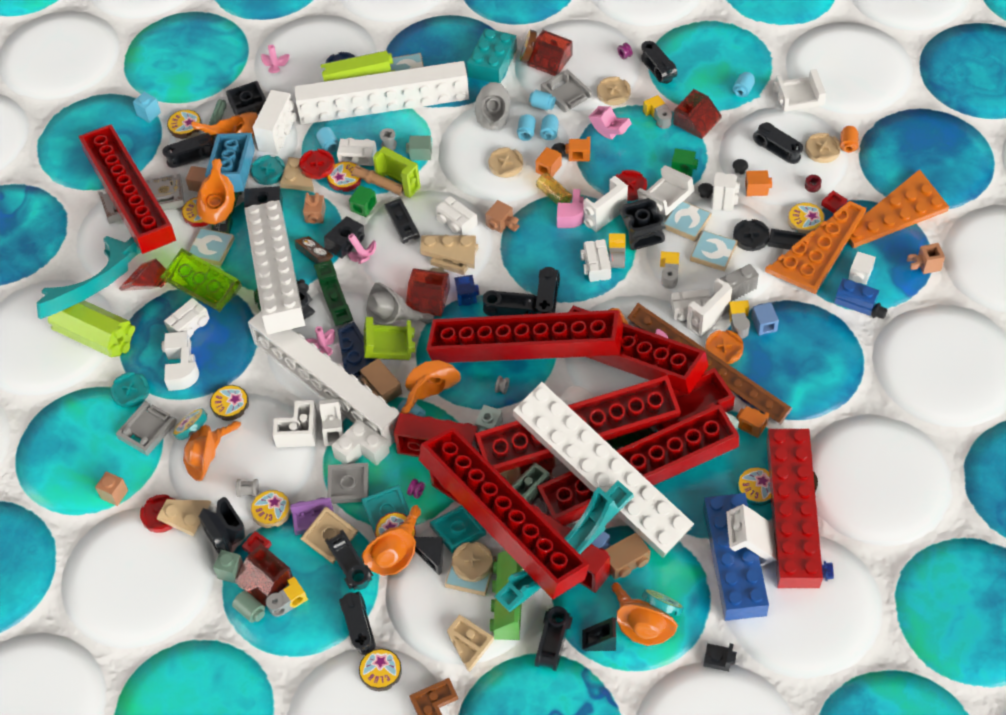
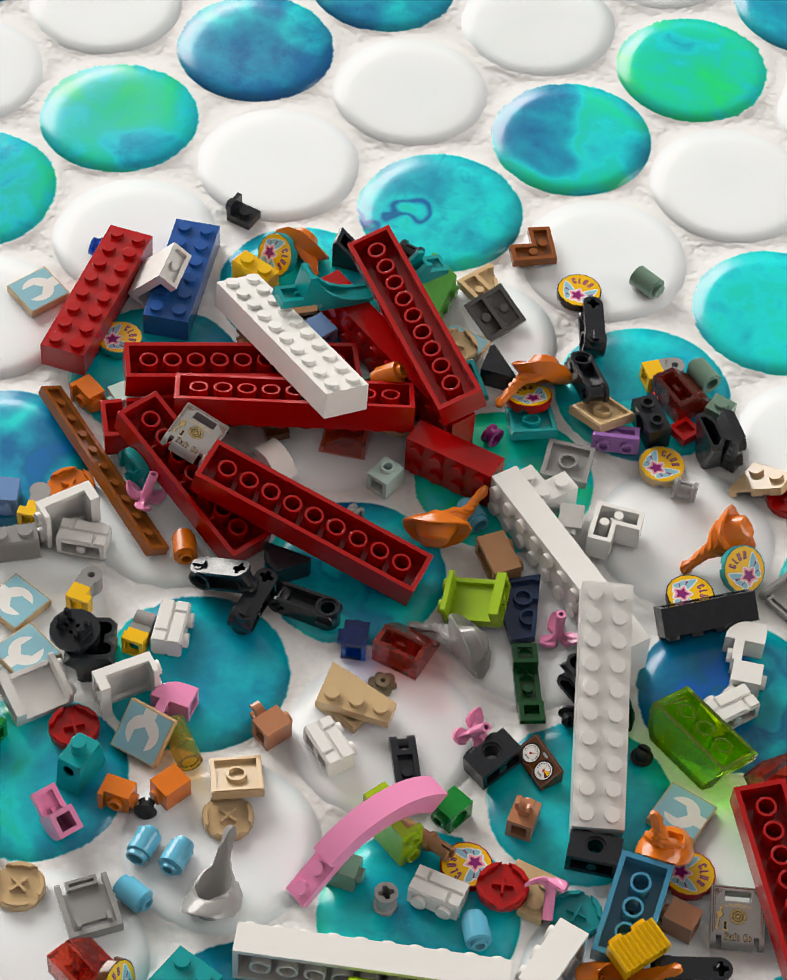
camera: 170 degrees left, 5 degrees down
none -> tile [7,266,70,318]
none -> black plate [49,607,101,655]
none -> teal torso [56,733,106,797]
none -> tile [111,698,178,768]
none -> light grey container [160,402,230,467]
none -> black piece [188,556,259,594]
none -> tan tile [209,755,265,800]
none -> yellow brick [231,250,279,288]
none -> bright pink arch [286,776,448,907]
none -> orange brick [370,361,407,382]
none -> dark grey slope [464,283,526,343]
none -> bright pink plant [524,876,569,921]
none -> yellow brick [606,917,671,980]
none -> sand green brick [629,265,665,299]
none -> black brick [630,394,672,450]
none -> black piece [630,744,653,767]
none -> black brick [653,589,759,641]

